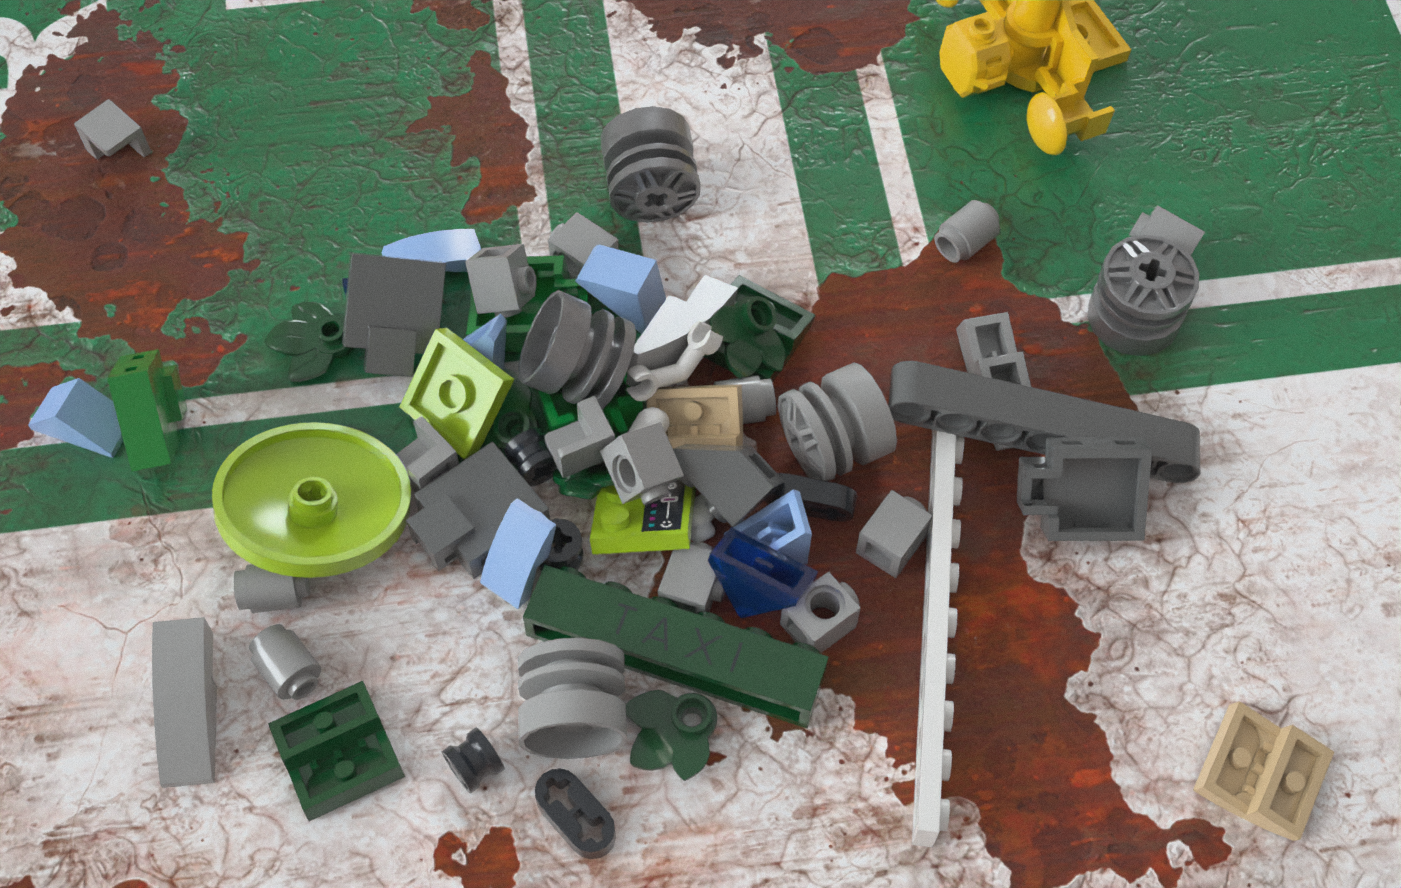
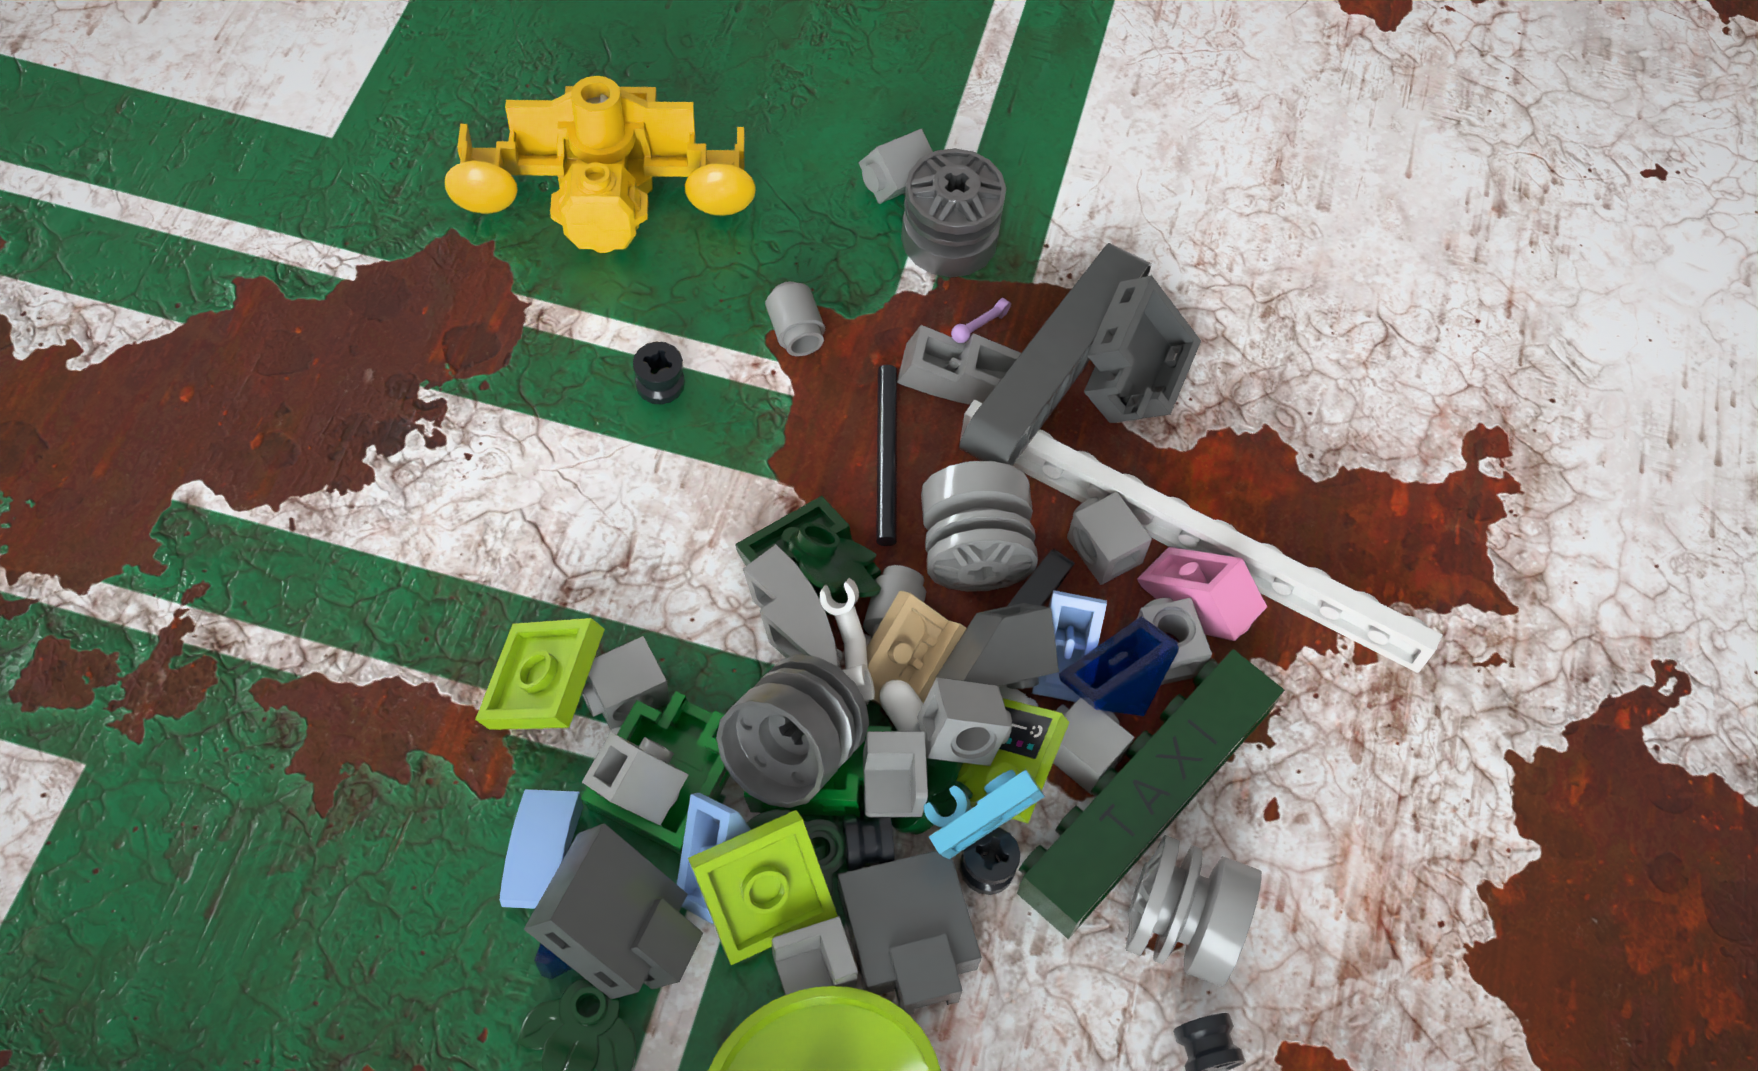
camera: 70 degrees left, 0 degrees up
light blue slope [480,498,556,609] -> none
black beam [535,768,616,859] -> none
light blue slope [575,245,666,334] -> none
flat silver wheel [601,106,700,223] -> none
dark green plate [626,690,717,781] -> none
tan slope [1193,701,1334,841] -> none
none -> lime plate [475,618,605,730]
none -> black wheel [633,341,685,404]
none -> black bar [876,365,897,546]
none -> medium azure plate [924,770,1045,859]
none -> lavender hinge [951,298,1011,343]
none -> bright pink slope [1137,547,1267,641]

